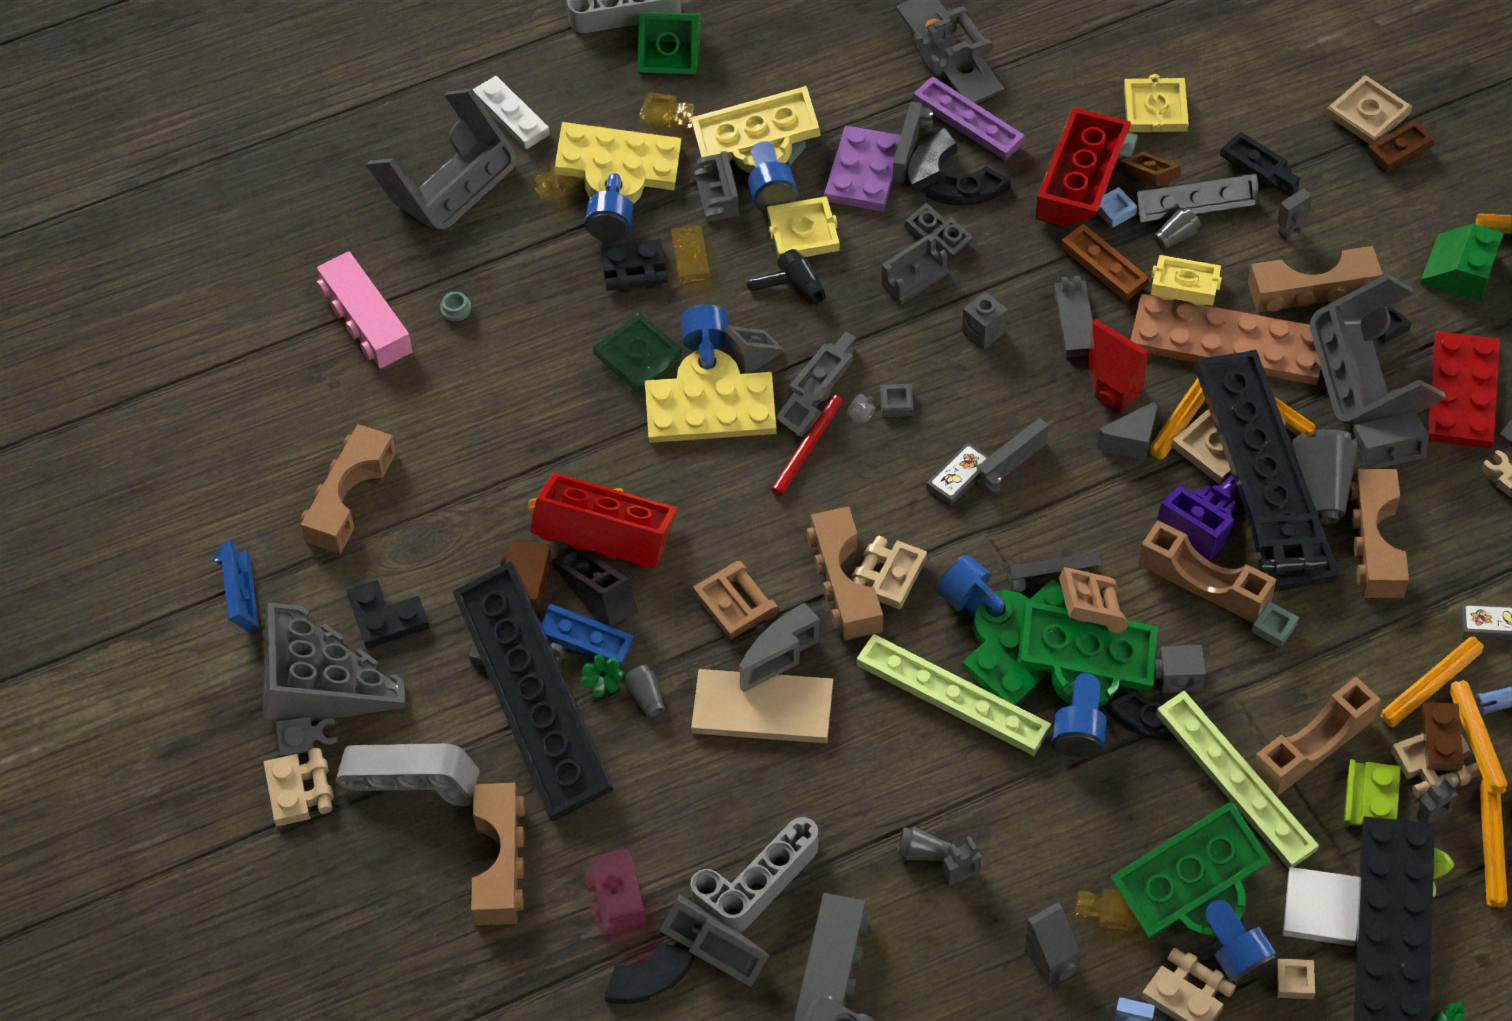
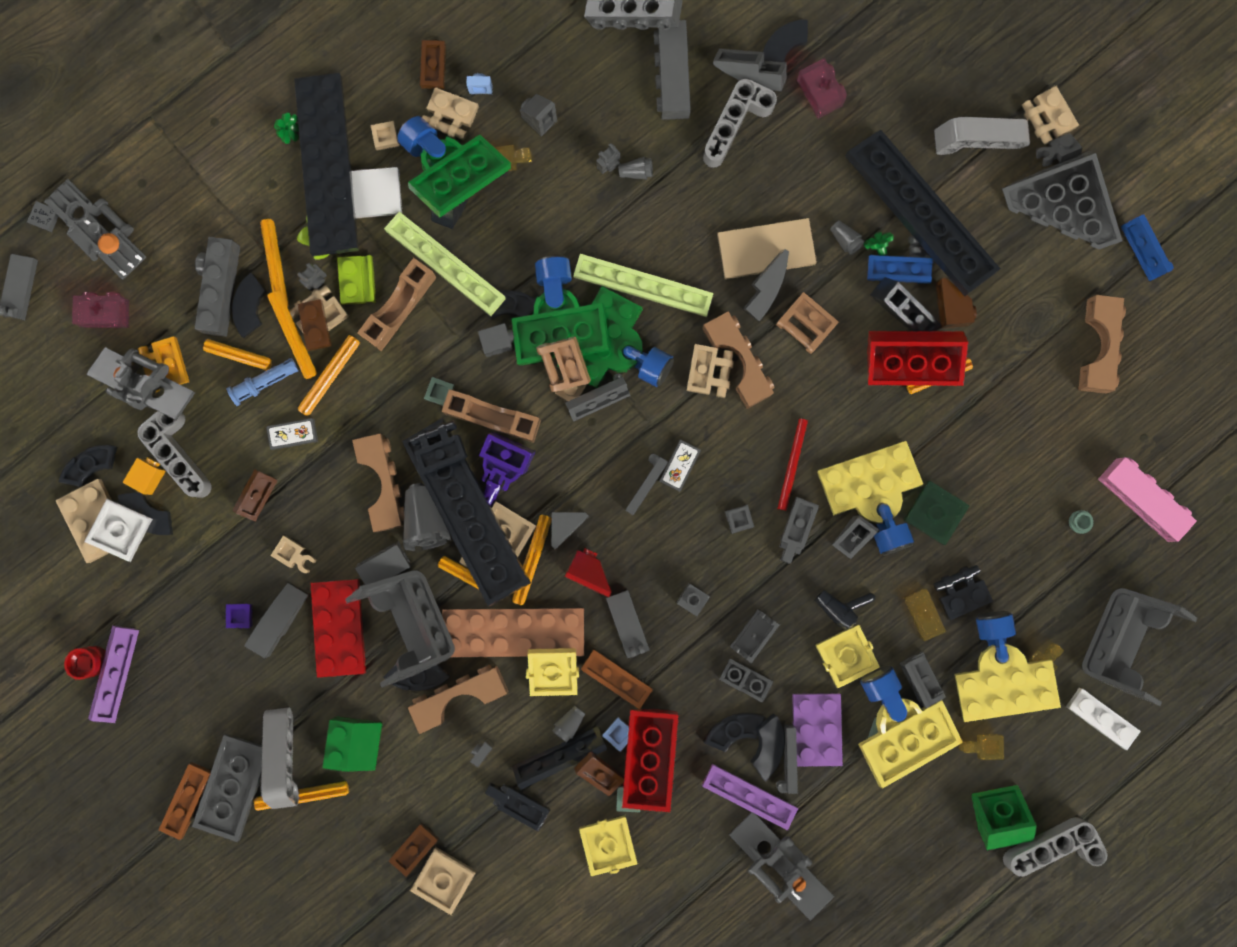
camera: 160 degrees right, 30 degrees up
black plate [346,580,430,649] -> none
medium nougat arch [471,783,525,926] -> none
dark grey plate [776,377,831,438] -> none
clear plate [847,394,876,423] -> none

